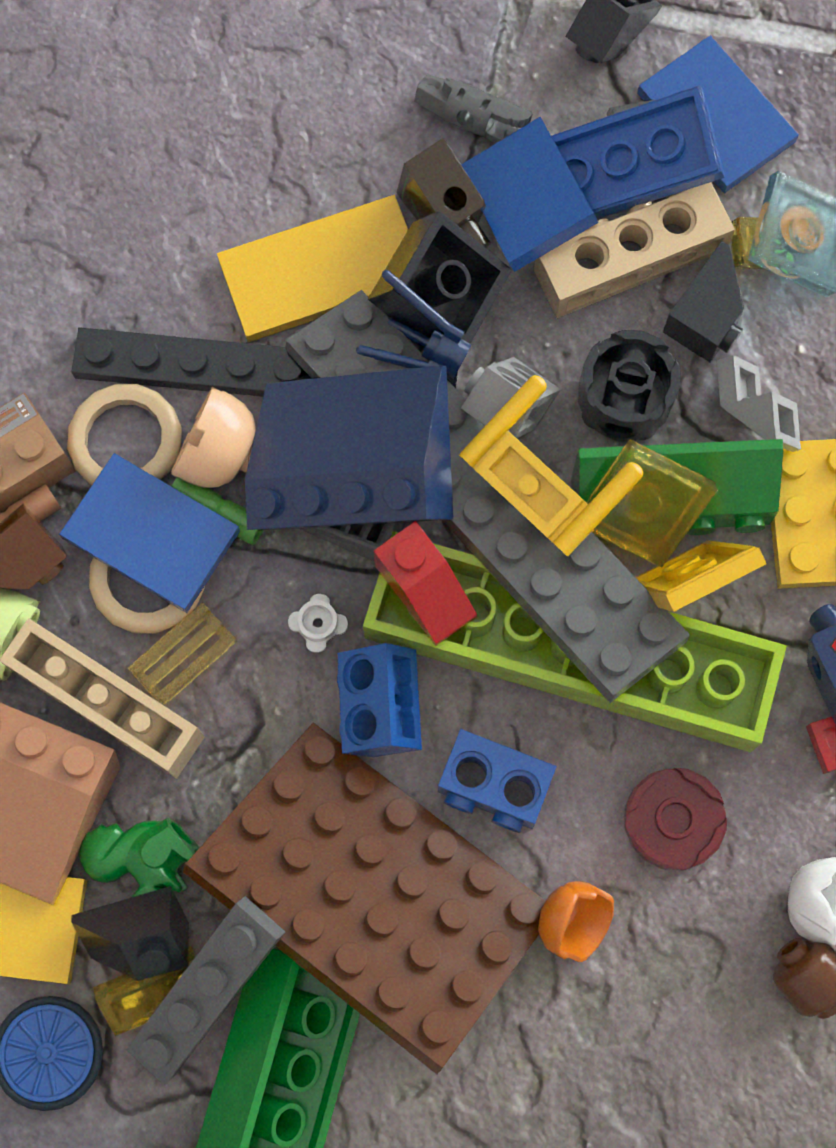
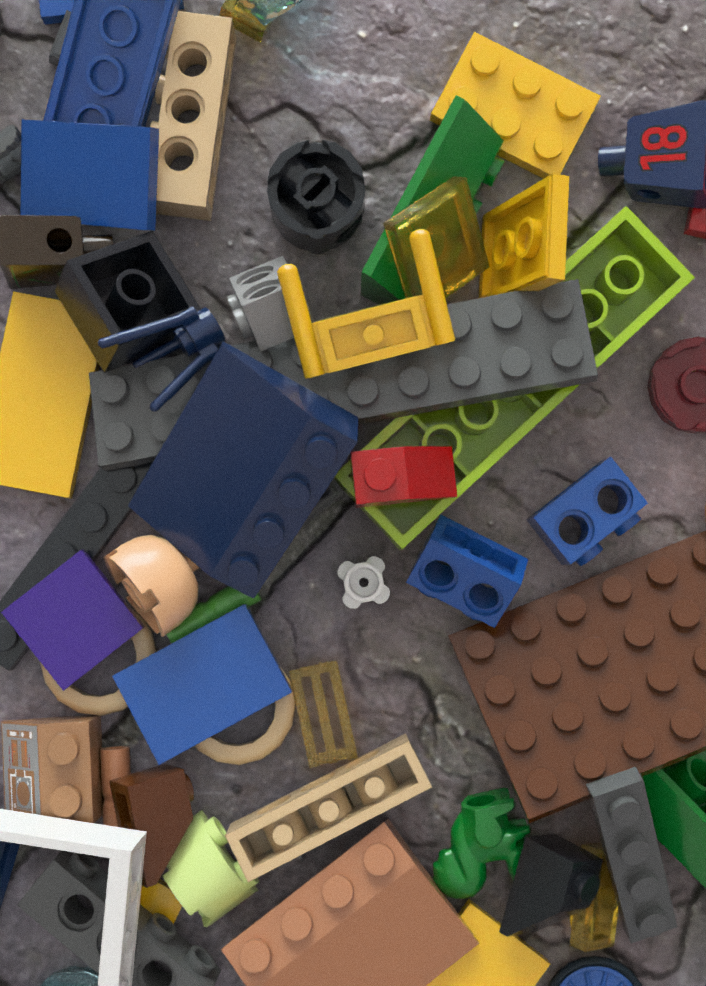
camera: 65 degrees left, 10 degrees up
black slope [663,241,744,363] -> none
light grey slope [717,355,801,452] -> none
none -> dark purple tile [1,549,145,691]

